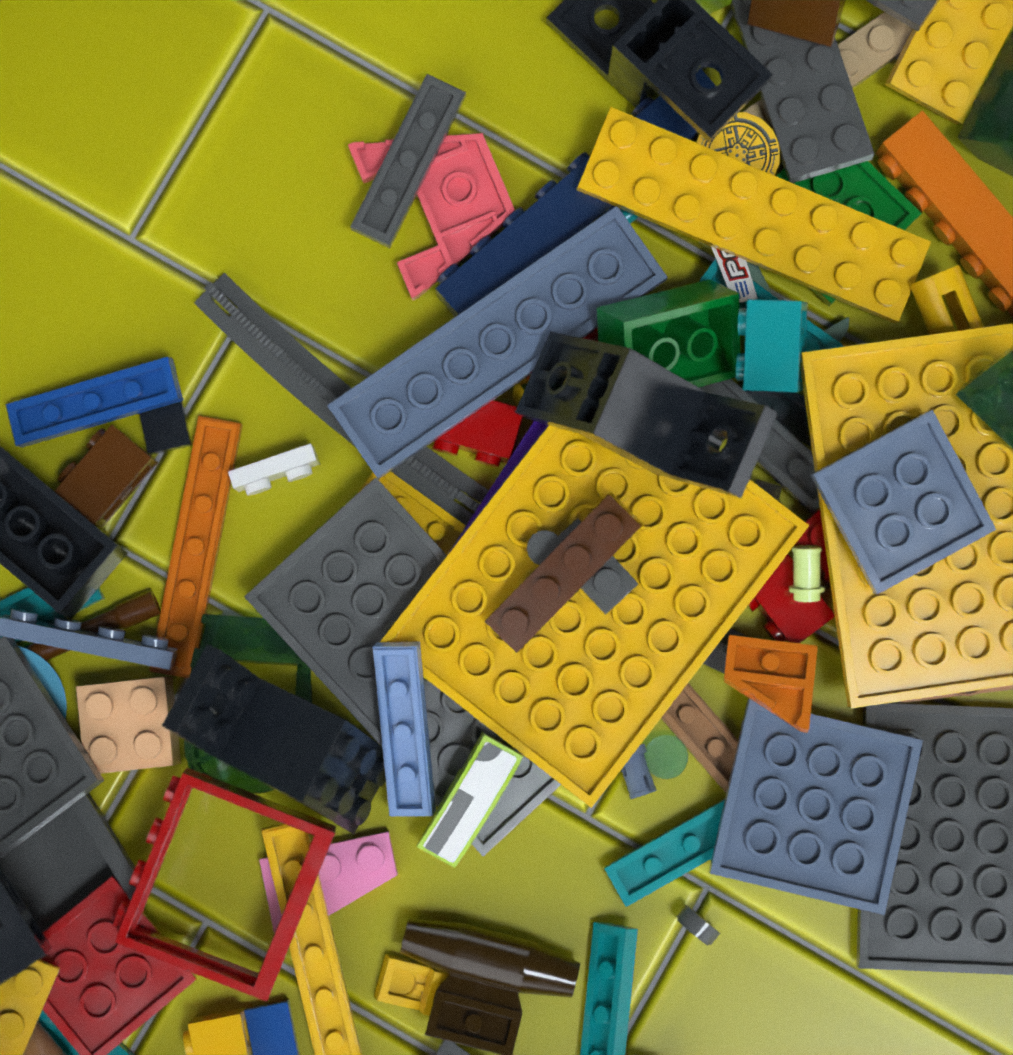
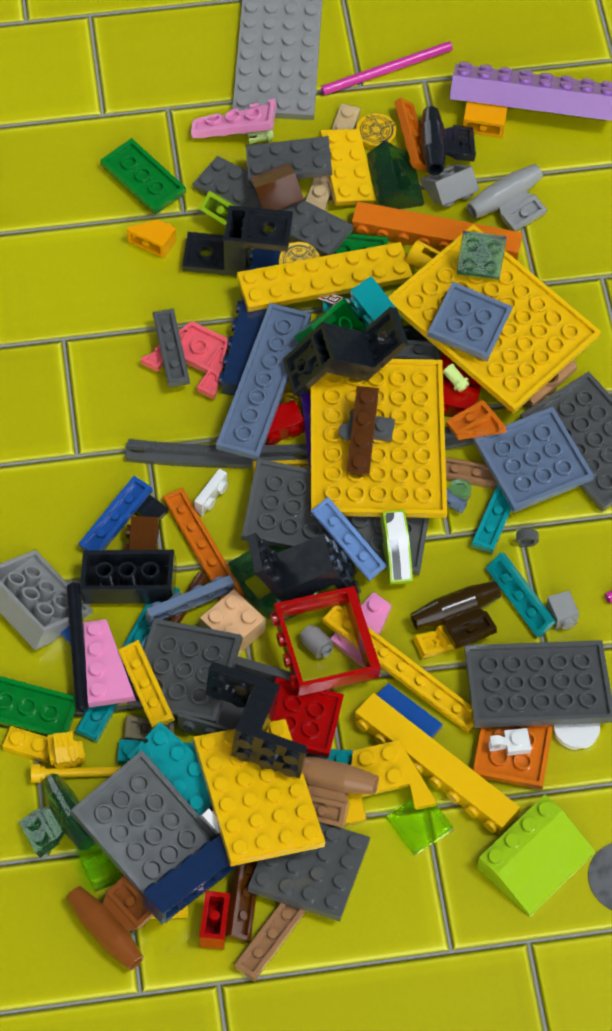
camera: 40 degrees left, 25 degrees down
none -> light grey brick [300,625,334,658]

